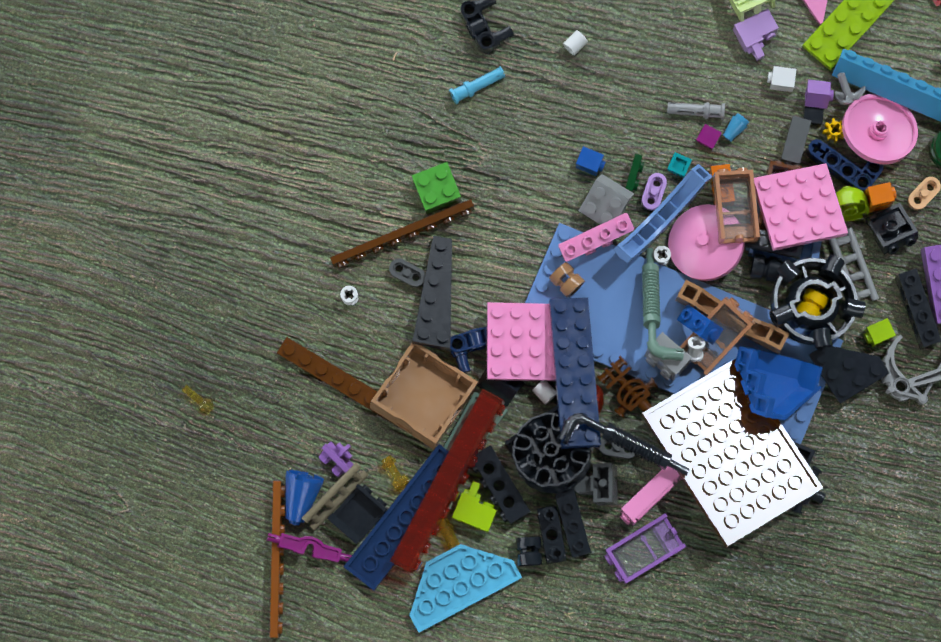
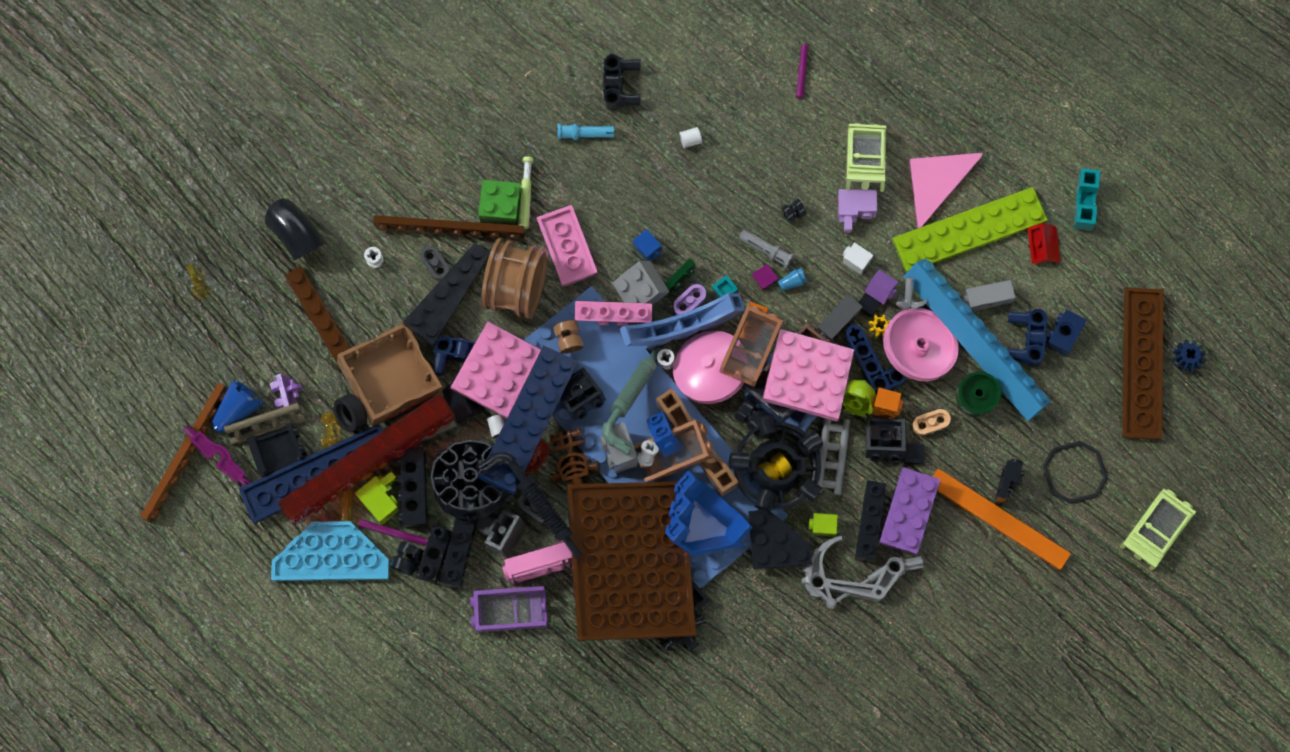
camera: 25 degrees right, 5 degrees down
none -> black brick [265,198,326,261]
none -> black tyre [333,394,367,433]
none -> magenta bar [358,519,428,546]
none -> medium nougat wheel [481,238,548,319]
none -> yellowish green piece [518,157,534,230]
none -> bright pink plate [536,205,598,287]
none -> black plate [560,367,606,421]
none -> black wheel [781,199,807,224]
none -> black tile [904,444,924,465]
none -> light grey brick [962,280,1015,312]

